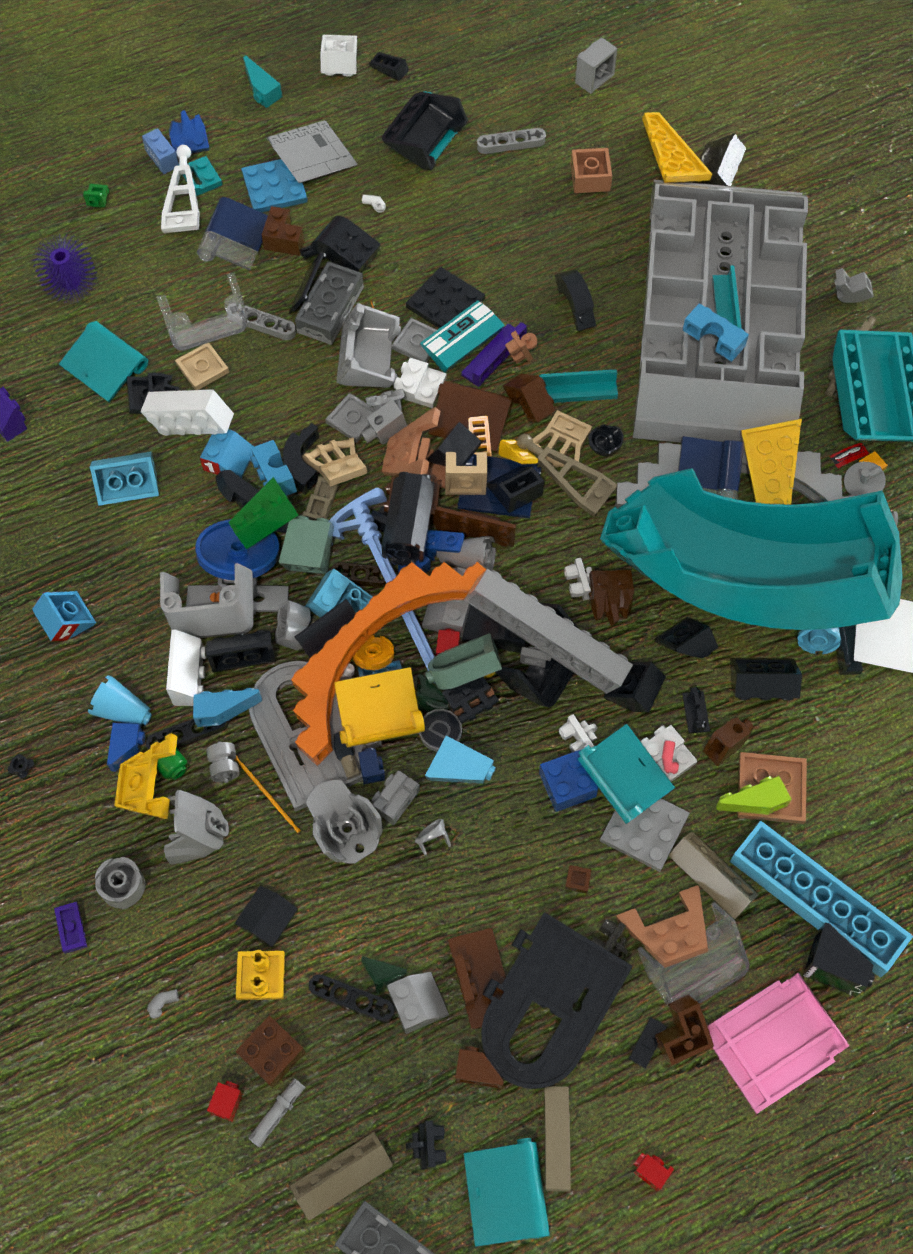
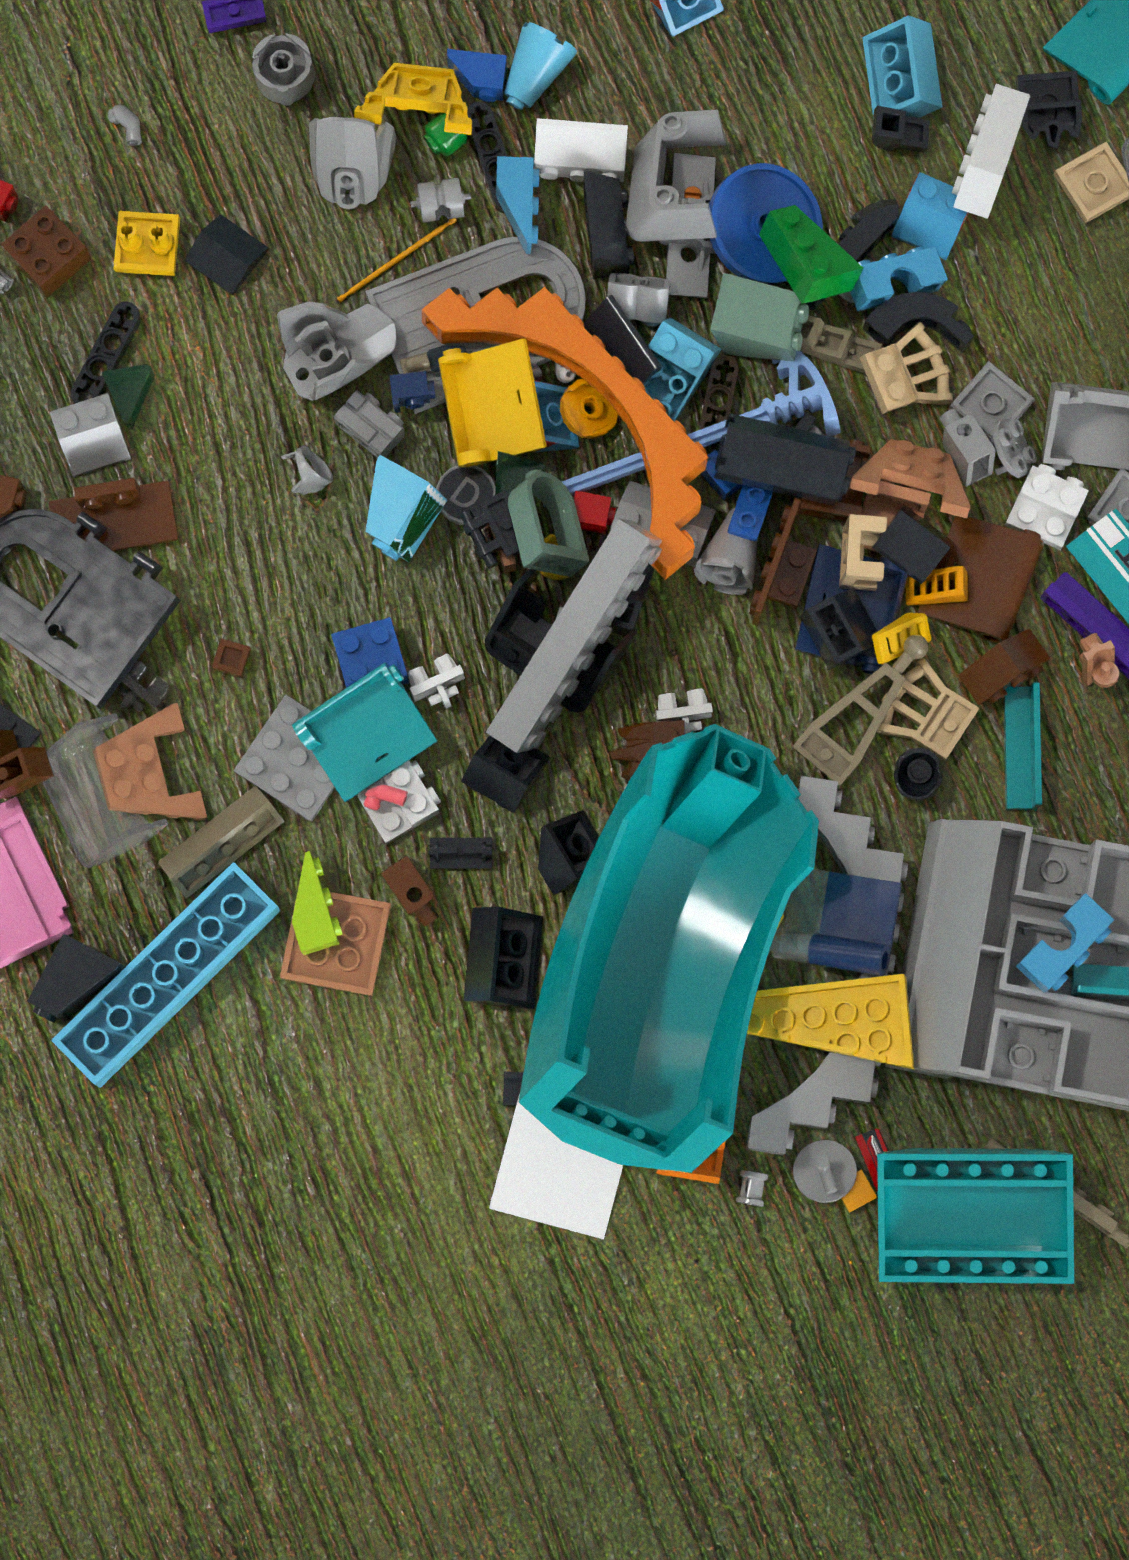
camera: 95 degrees right, 15 degrees up
none -> black brick [871,106,930,153]

